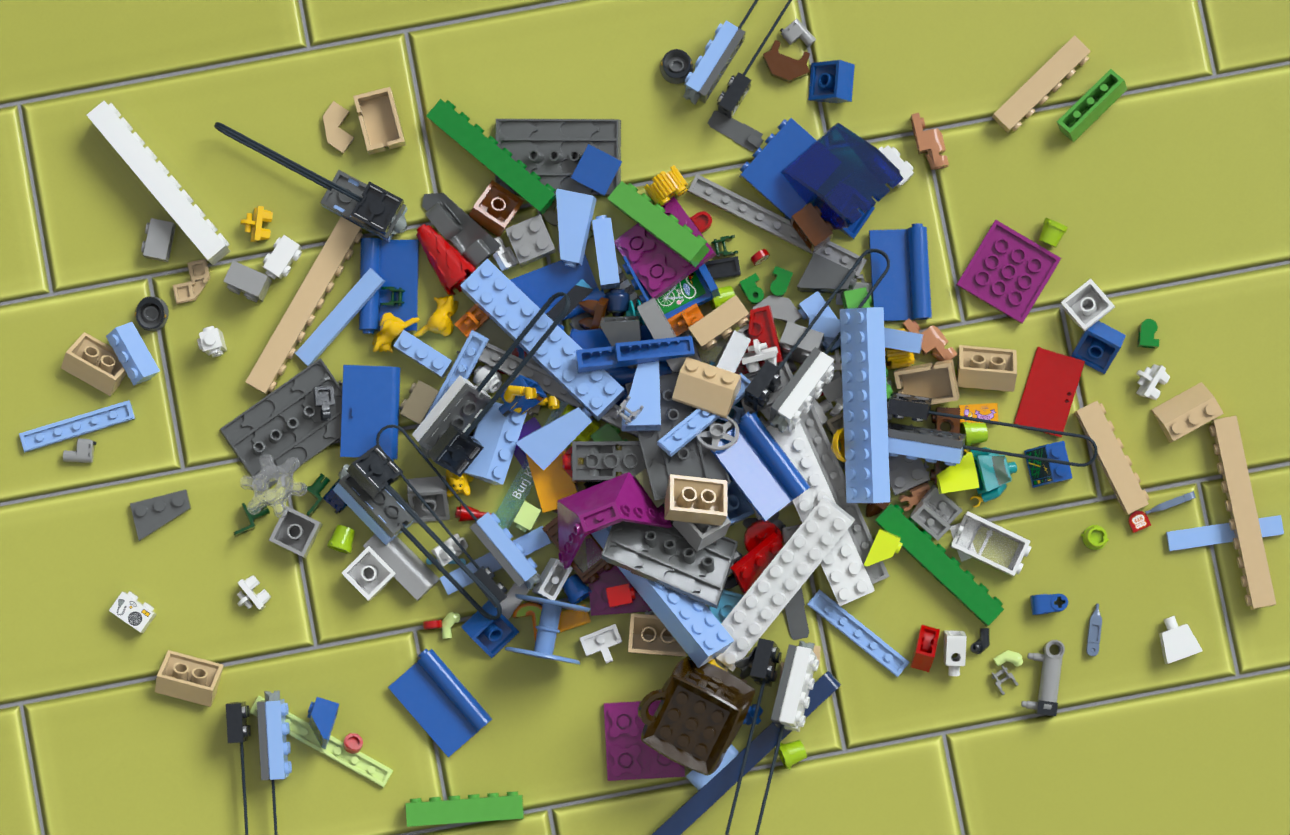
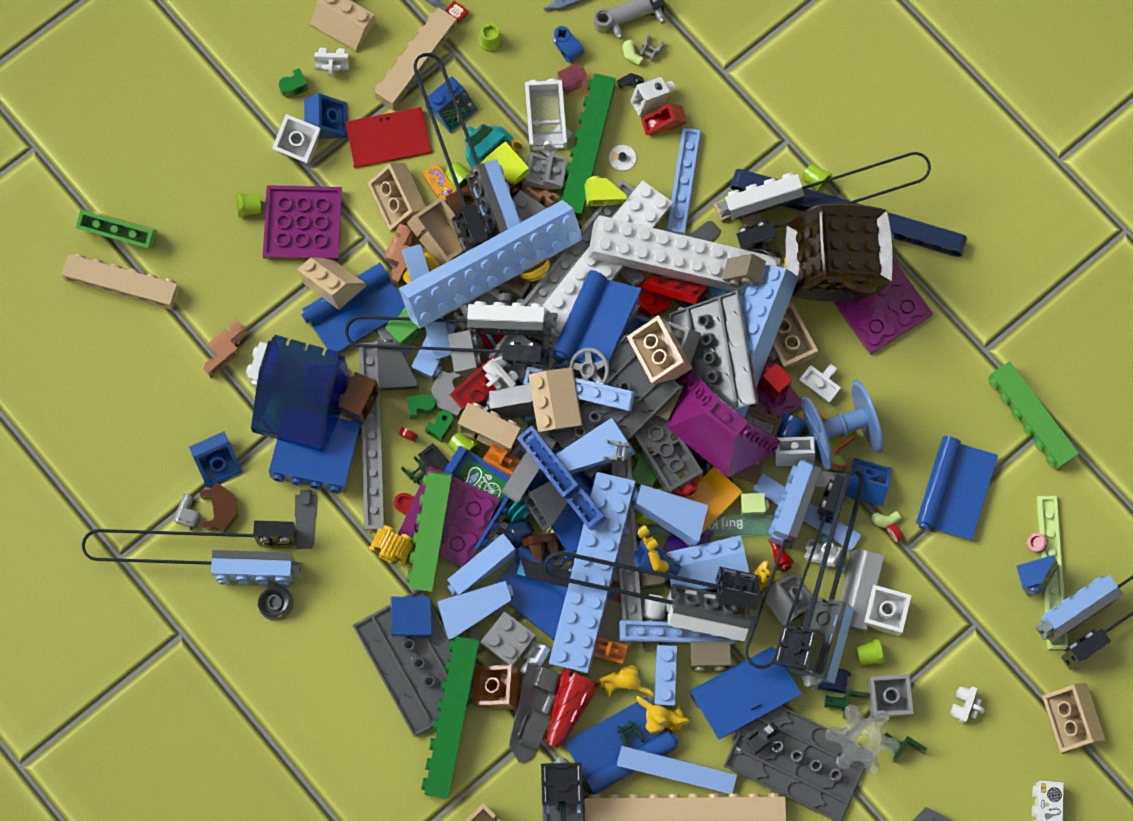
camera: 125 degrees left, 10 degrees down
none -> tan slope [297,258,367,310]
none -> clear pink brick [557,63,587,94]
none -> white piece [609,145,636,171]
none -> dark tan brick [722,254,766,288]

